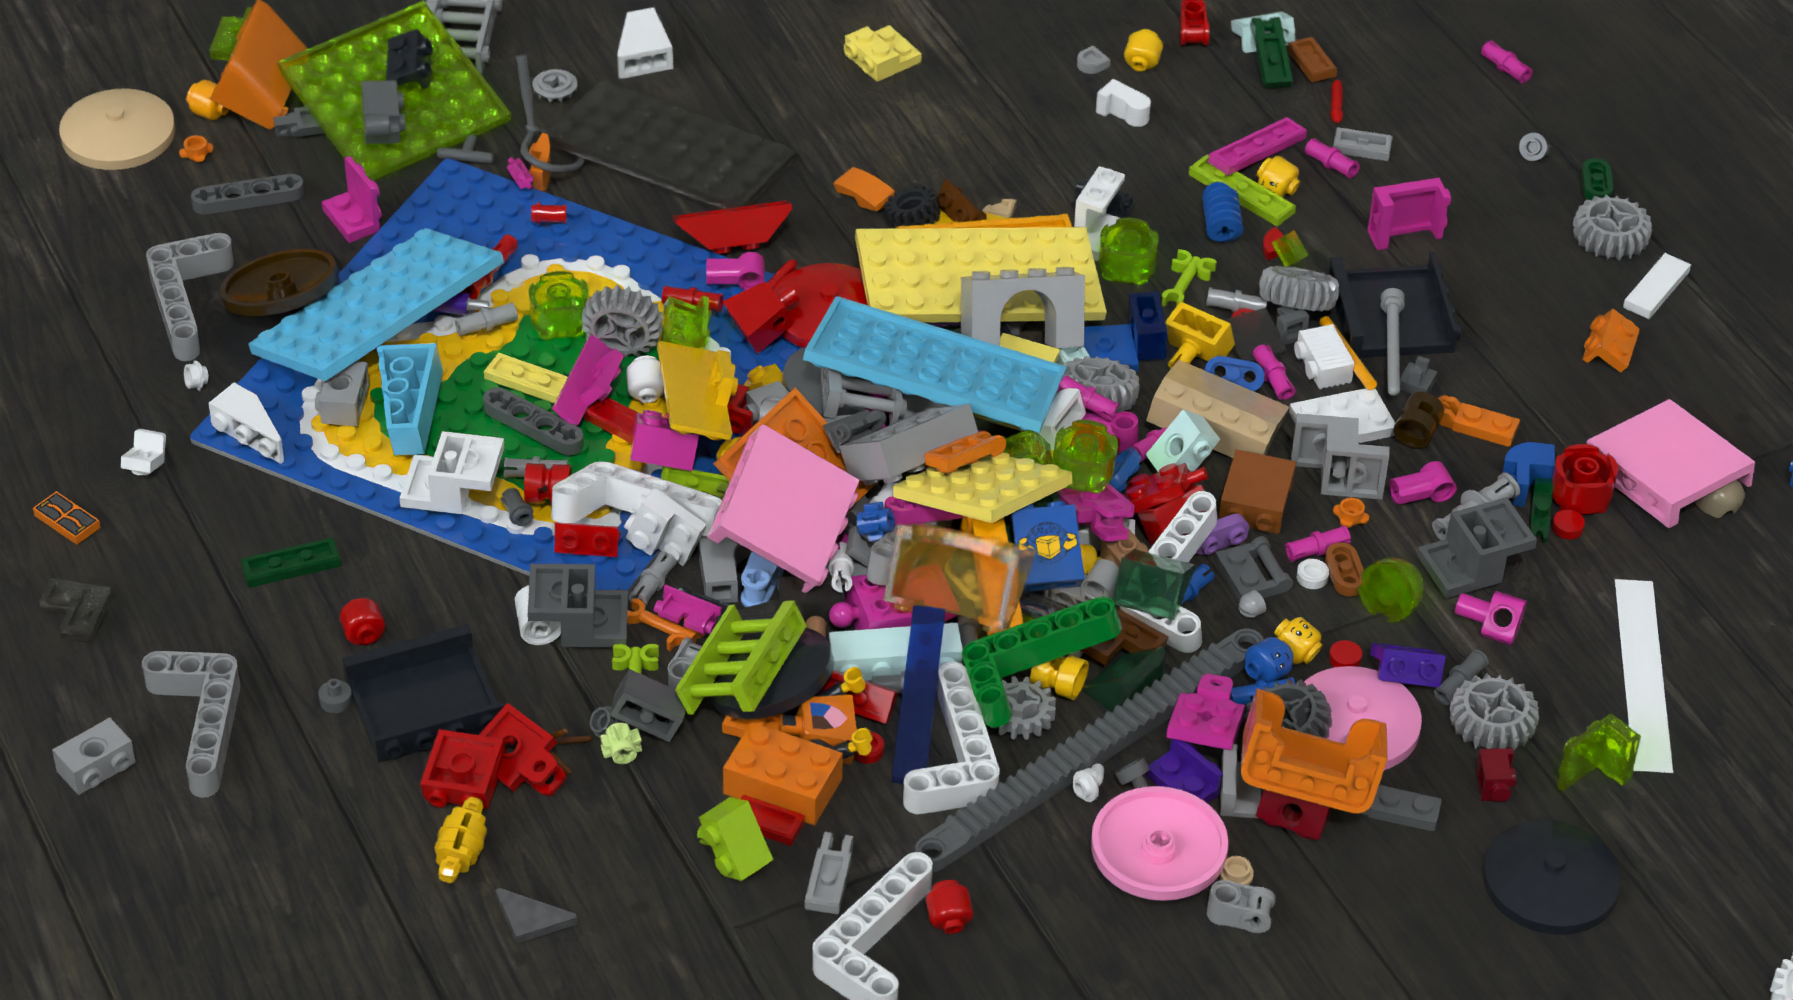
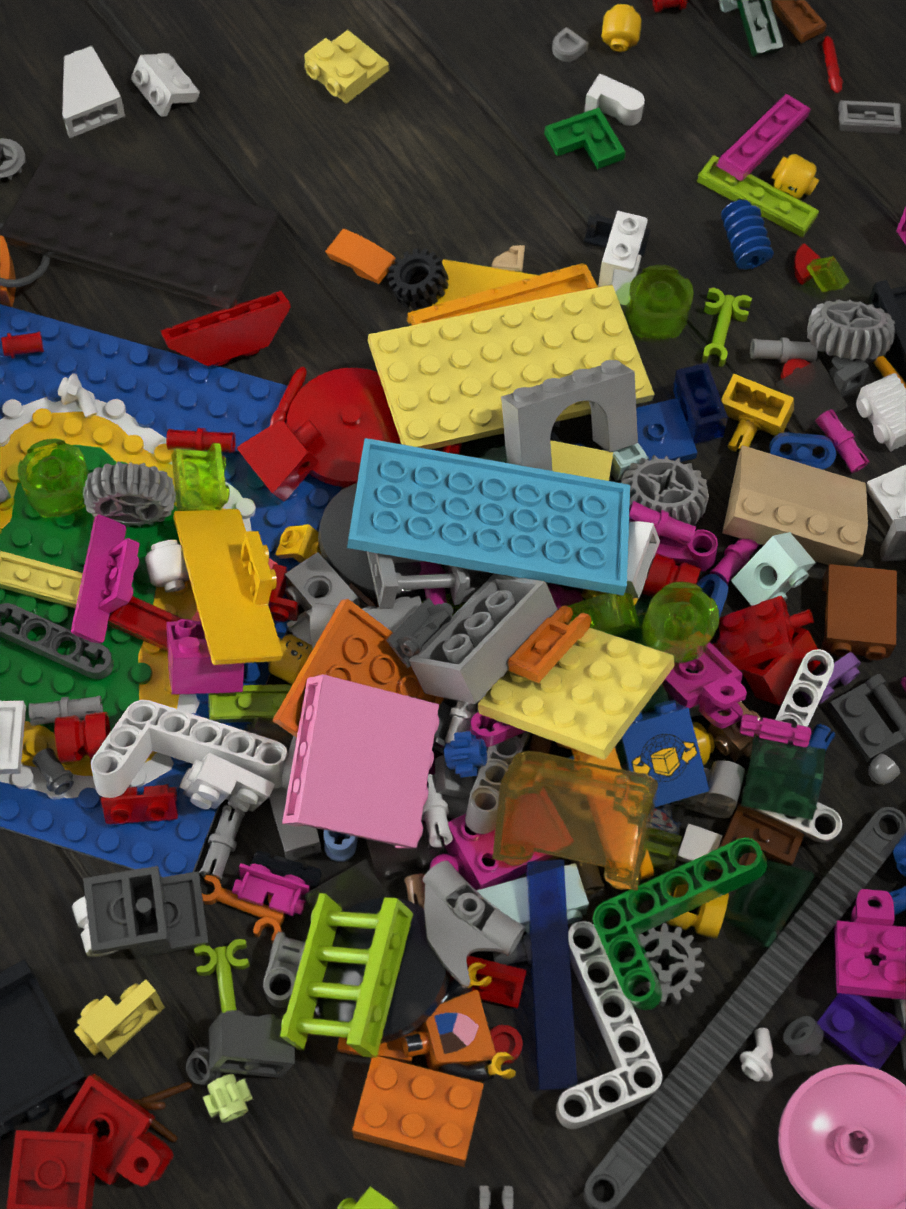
camera: 10 degrees left, 20 degrees up
dark pink piece [706,252,765,290] -> none
red tile [741,794,805,846] -> none
reddish brown hinge [937,179,987,222] -> none
dark pink pin [1305,138,1360,179] -> none
none -> white plate [58,374,98,418]
none -> light yellow plate [74,980,165,1059]
none -> white bracket [131,53,200,117]
none -> light grey pin [423,860,525,988]
none -> green plate [544,107,625,169]
none -> dark pink axle [739,714,811,748]

